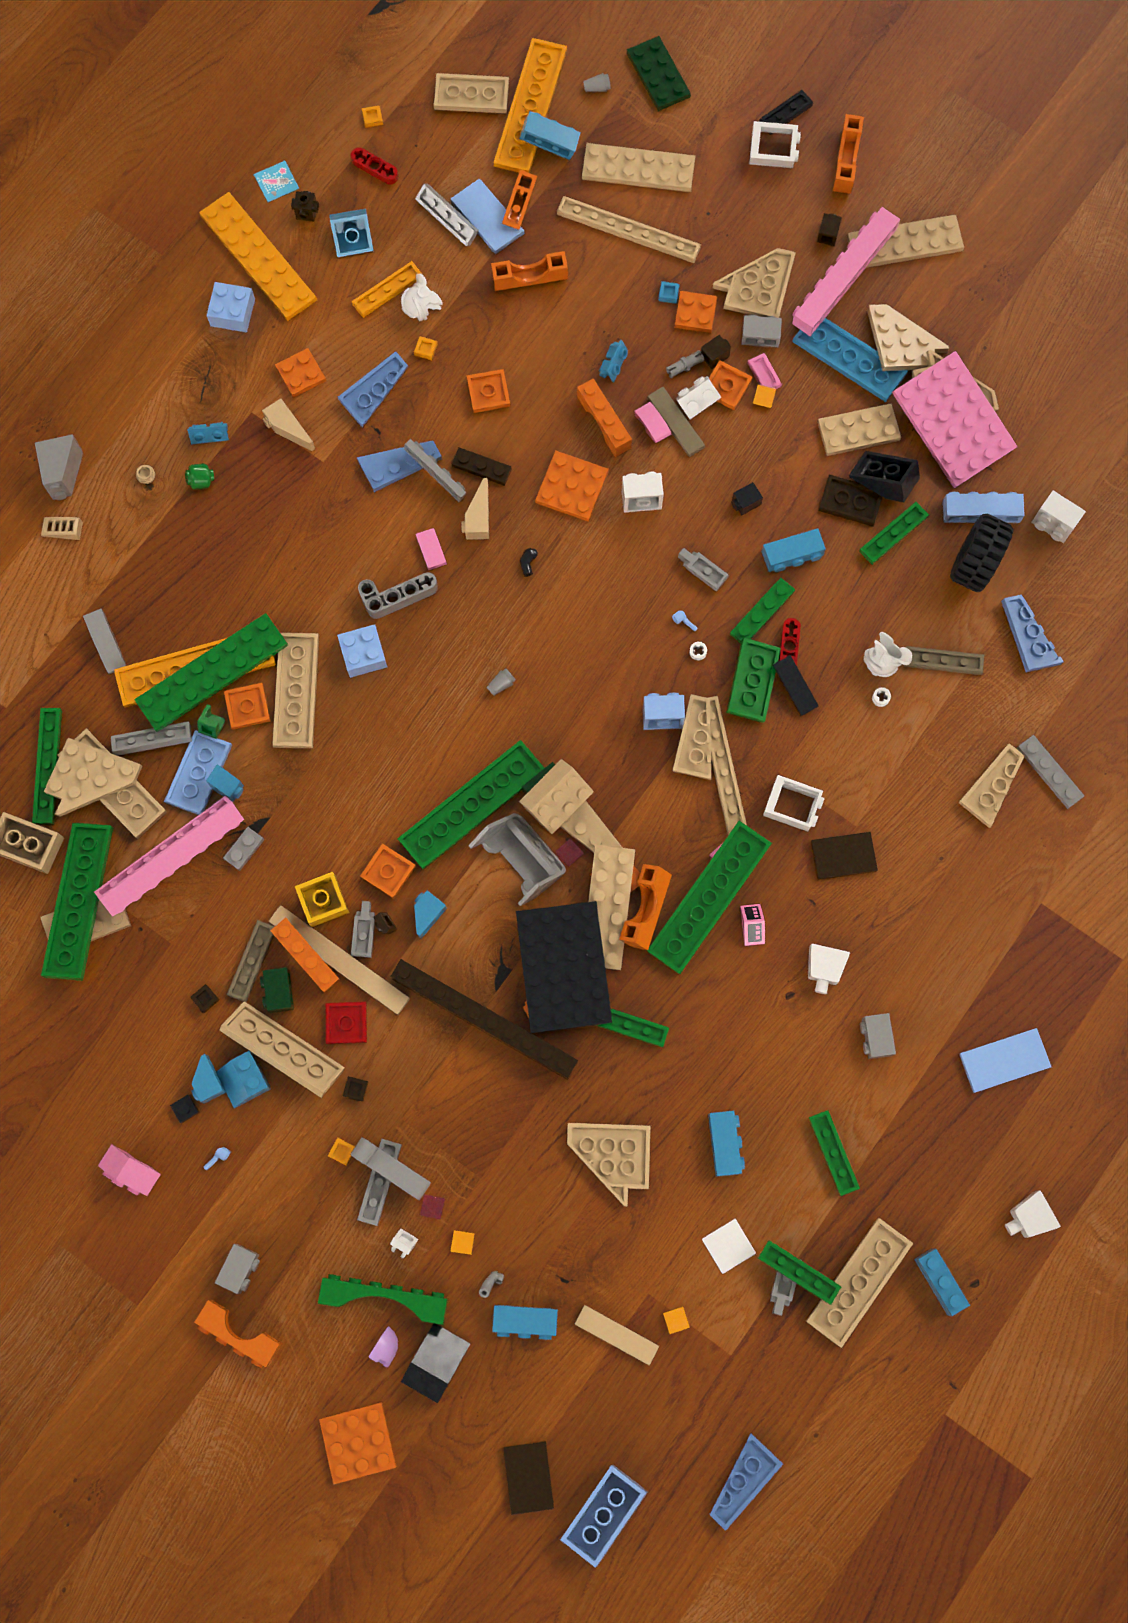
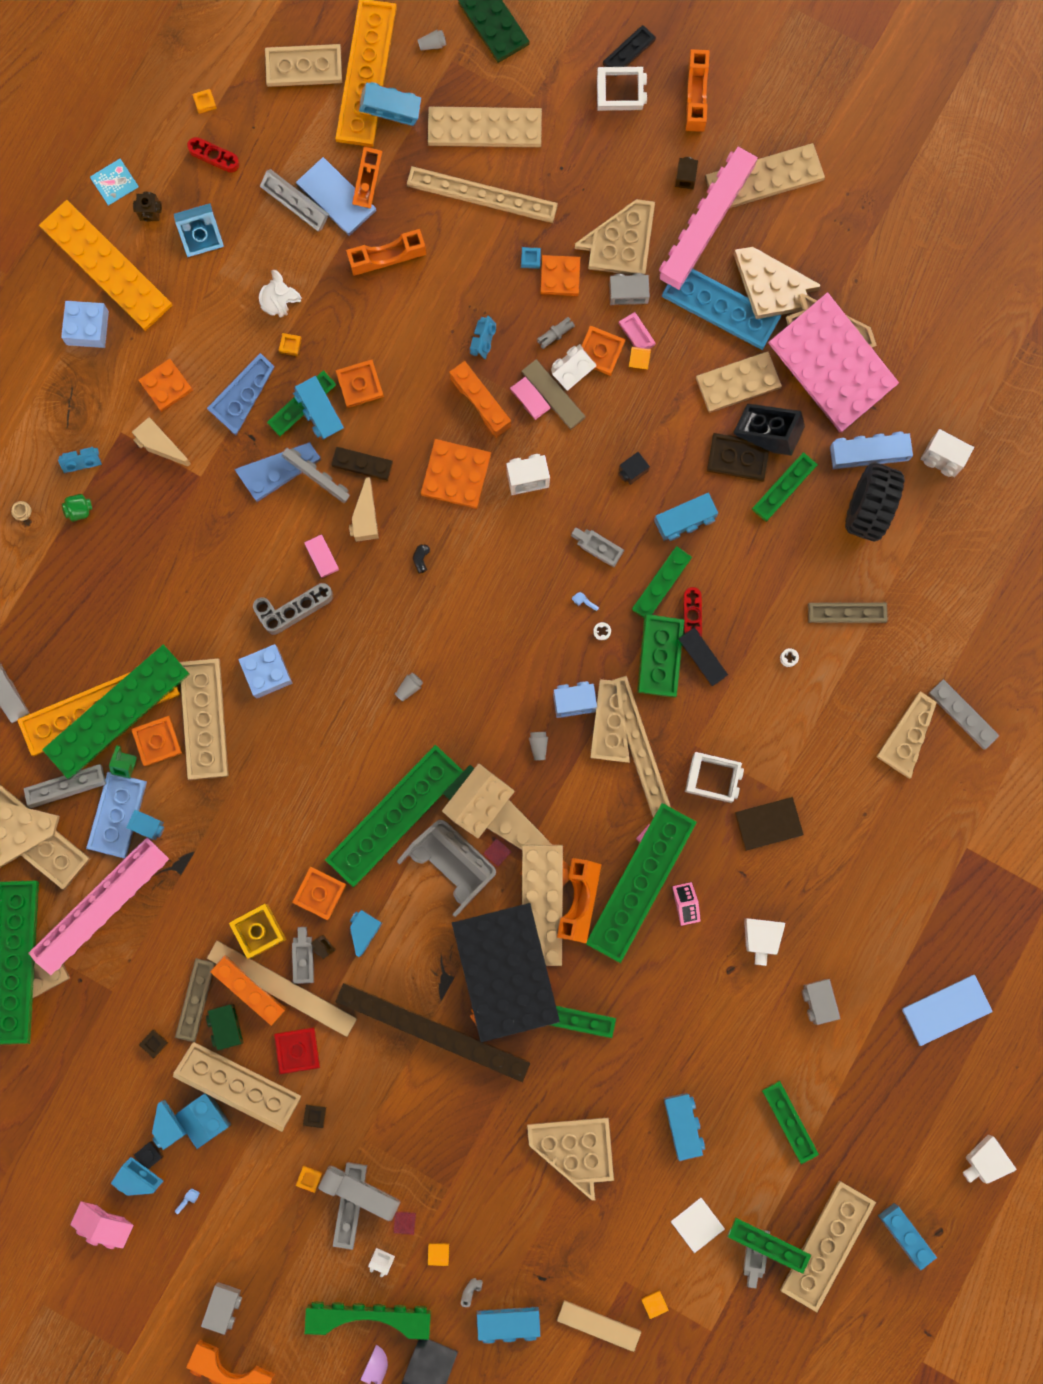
camera: 10 degrees left, 5 degrees up
light grey plate [223,827,264,871] -> none
light orange tile [352,261,423,318] -> none
dark brown brick [700,334,731,369] -> none
white helmet [863,632,912,677] -> none
medium blue wing [1001,594,1064,672] -> none
none -> dark azure slope [111,1157,163,1196]
none -> green plate [267,370,337,437]
none -> dark azure brick [293,376,344,440]
none -> light grey cone [529,732,548,760]

